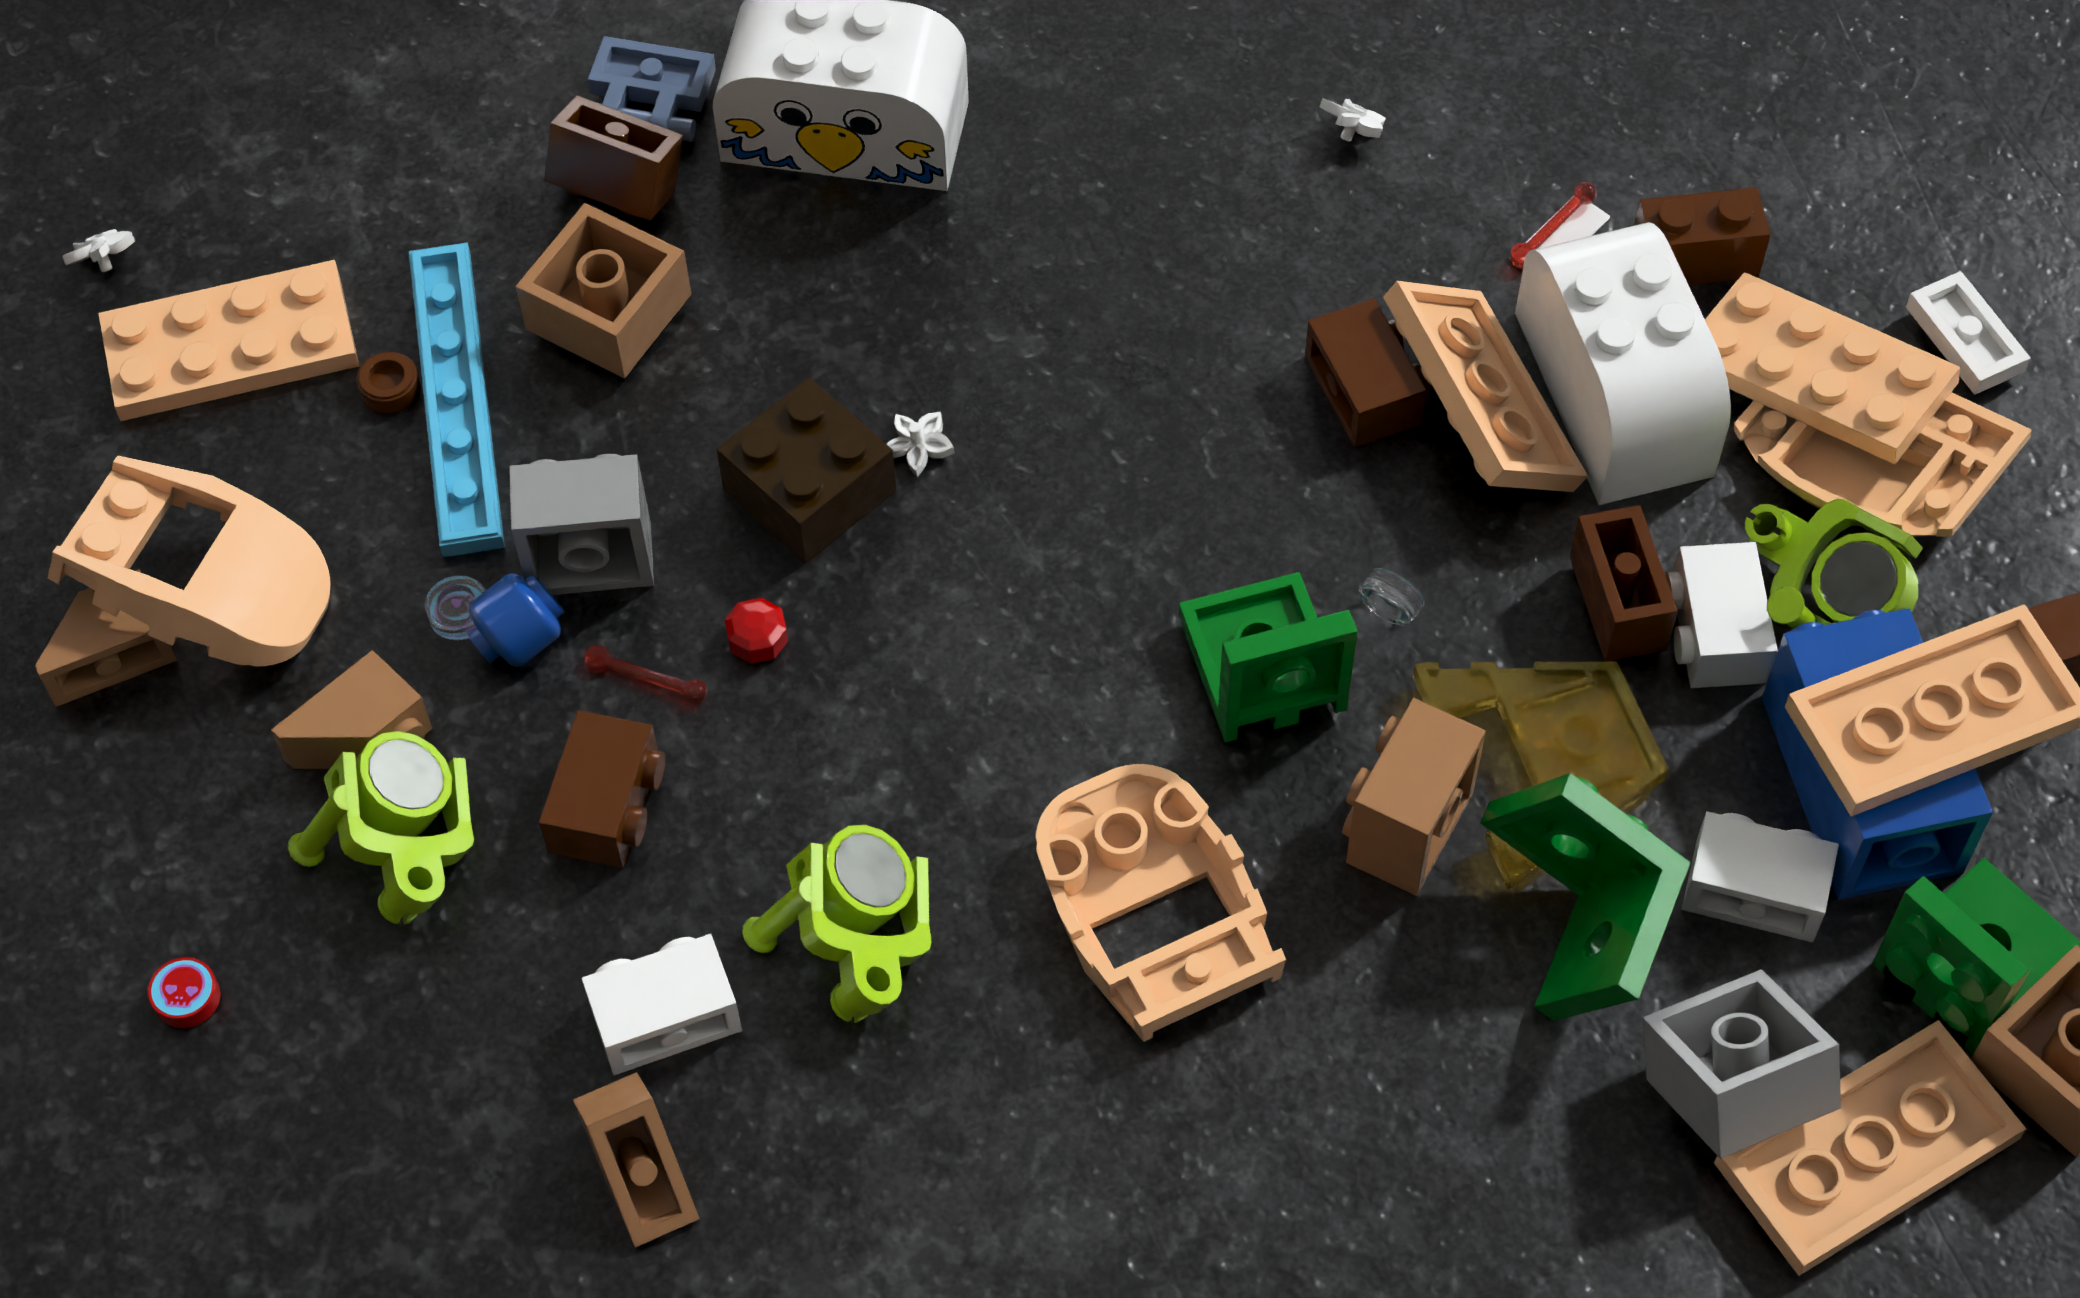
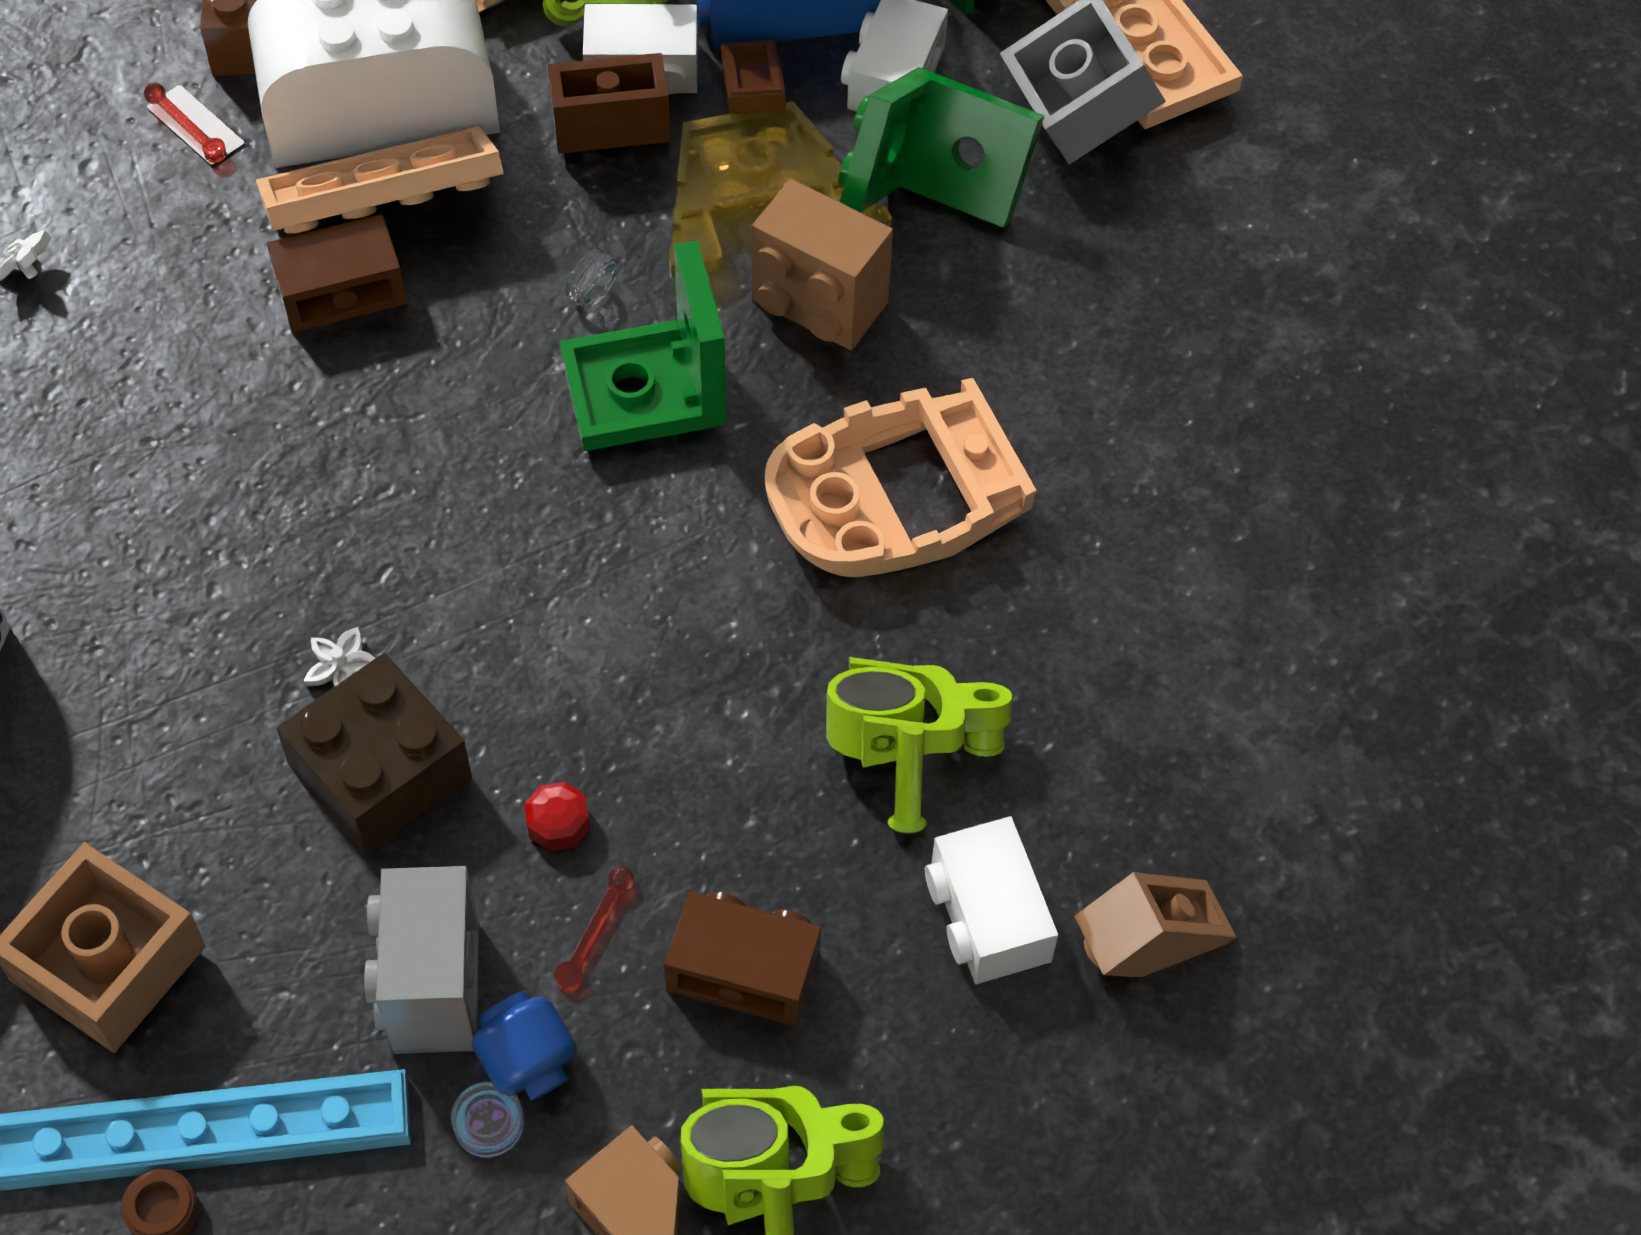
camera: 90 degrees left, 0 degrees up
none -> reddish brown tile [721,39,786,115]

